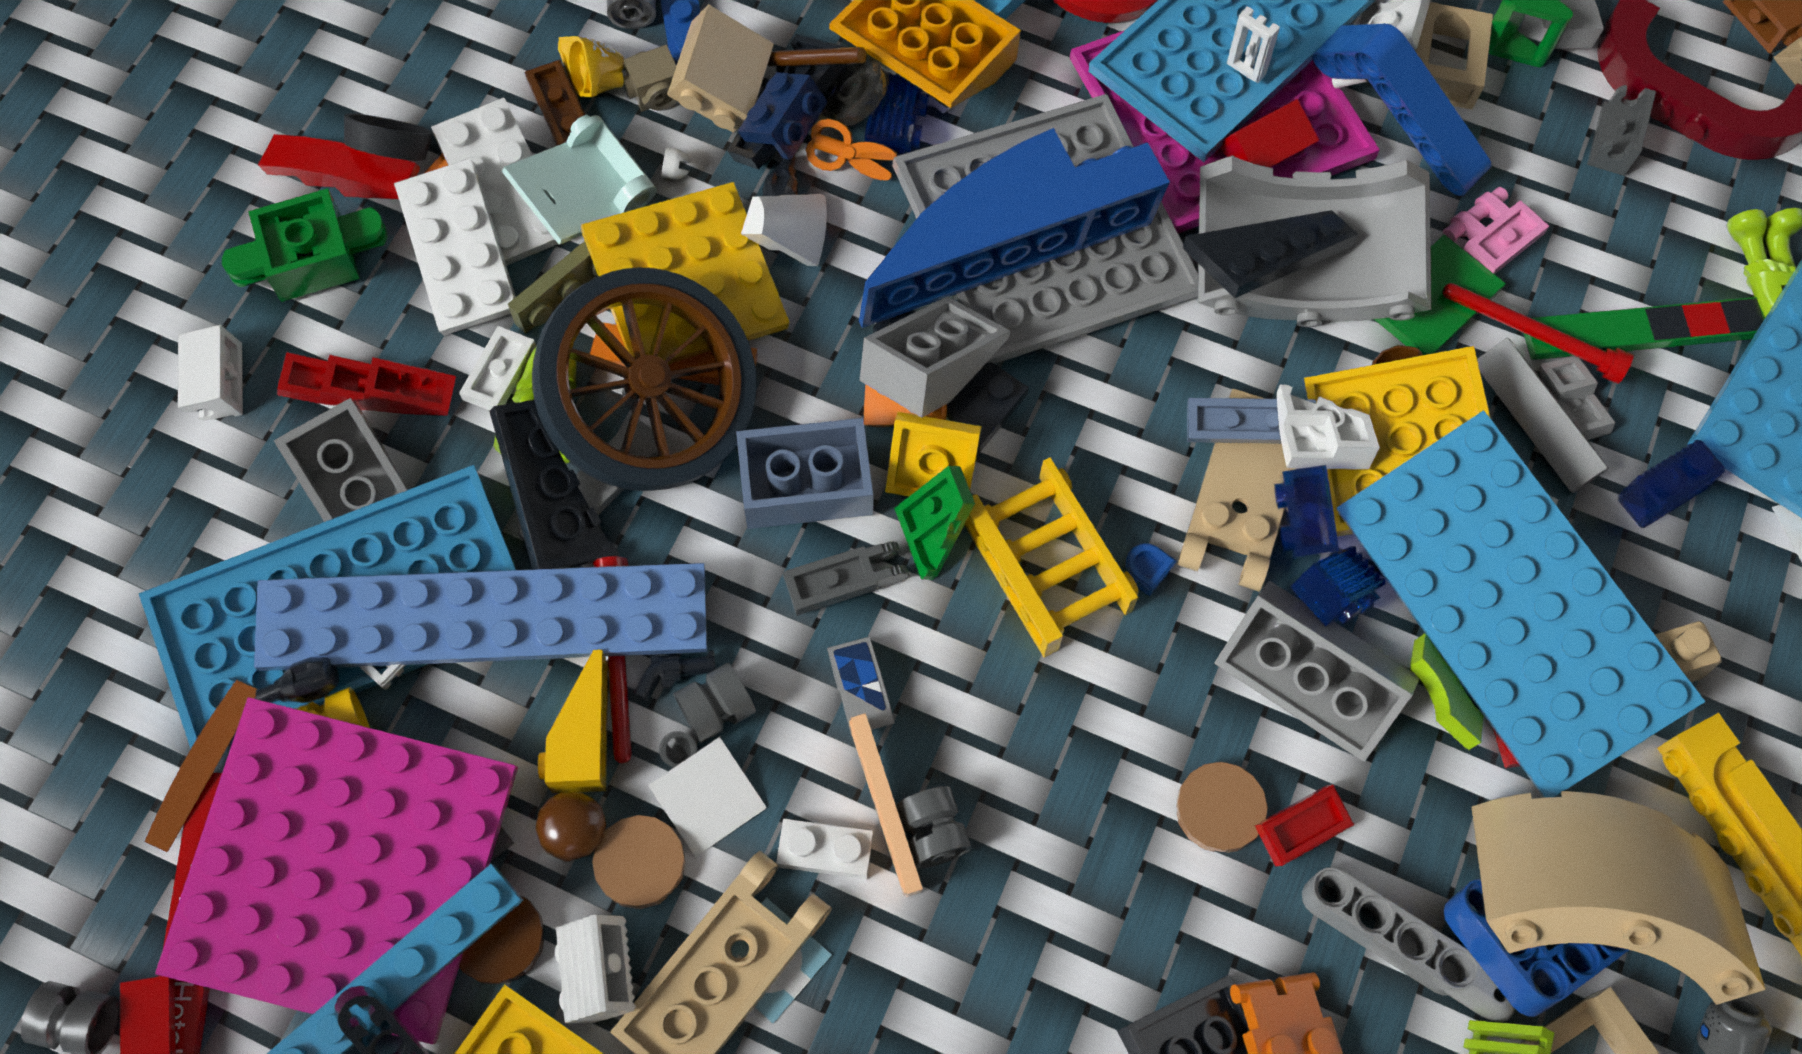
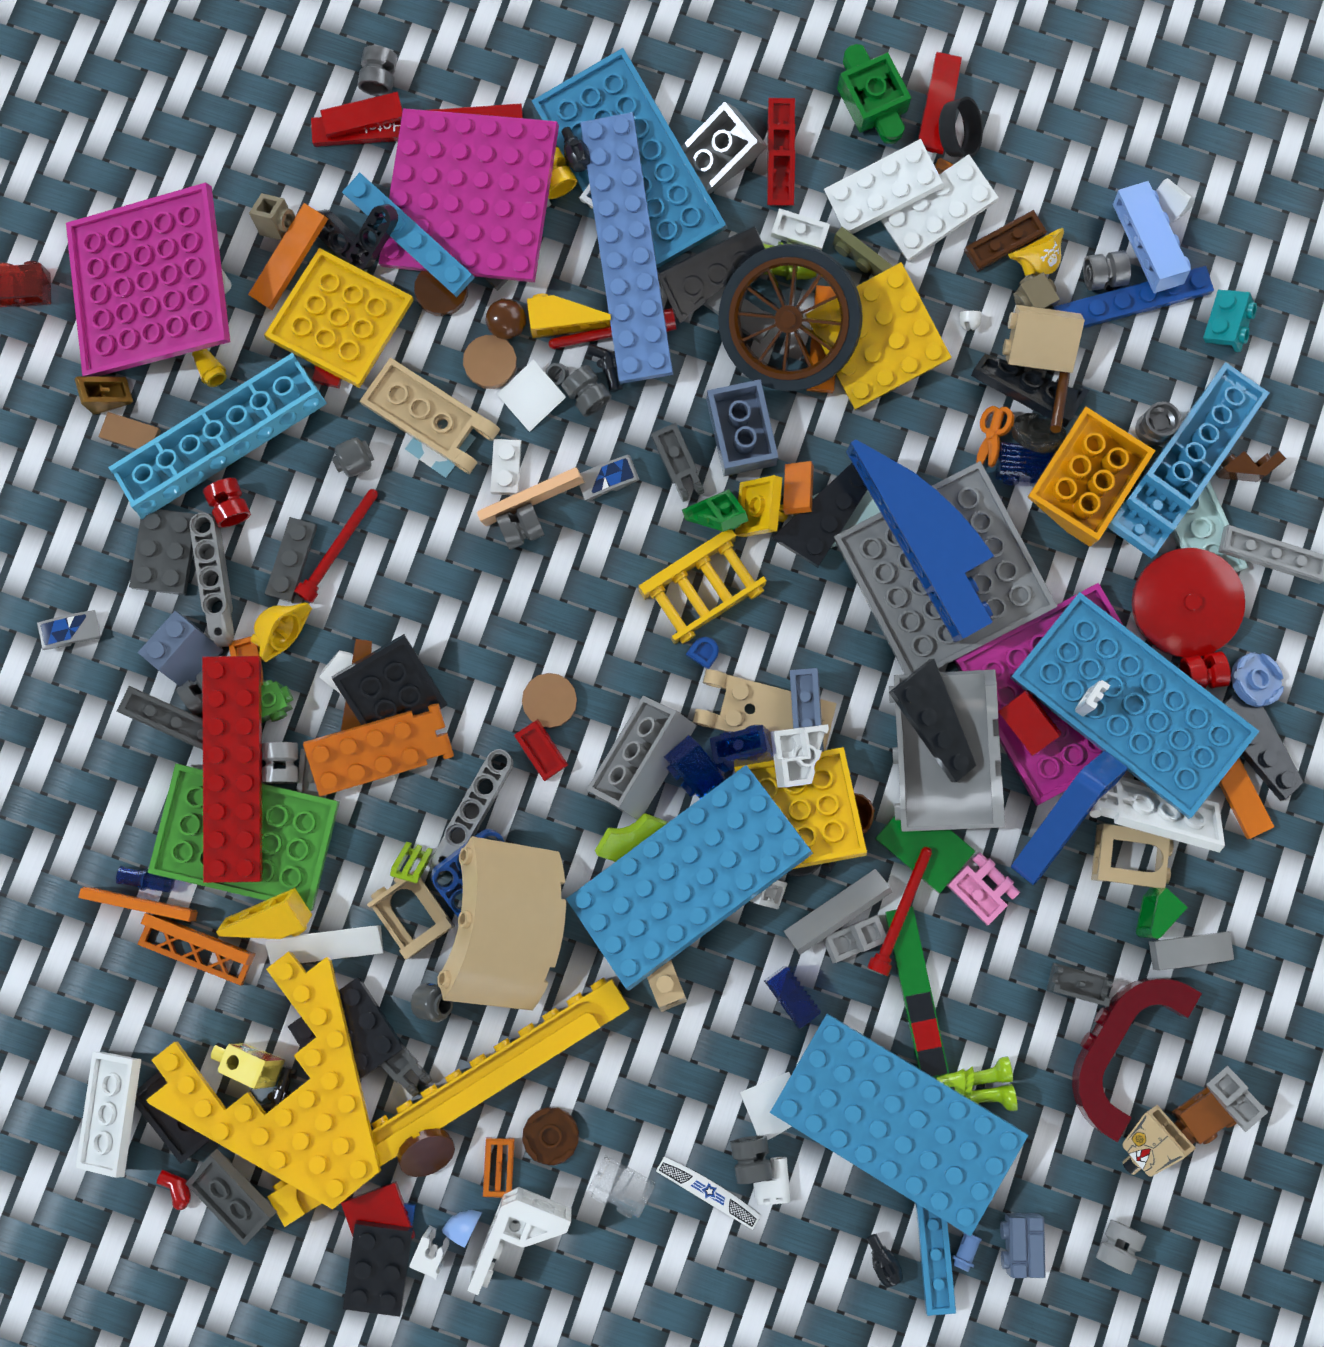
camera: 85 degrees right, 15 degrees up
dark orange sticker [144,680,258,852] -> none
white hinge [178,325,243,420] -> none
light aqua door [502,115,657,245] -> none
white brick [555,914,636,1023] -> none
dark blue bracket [738,73,827,159] -> none
white slope [741,194,827,266] -> none
black piece [762,156,798,196] -> none
light grey slope [860,296,1010,418] -> none

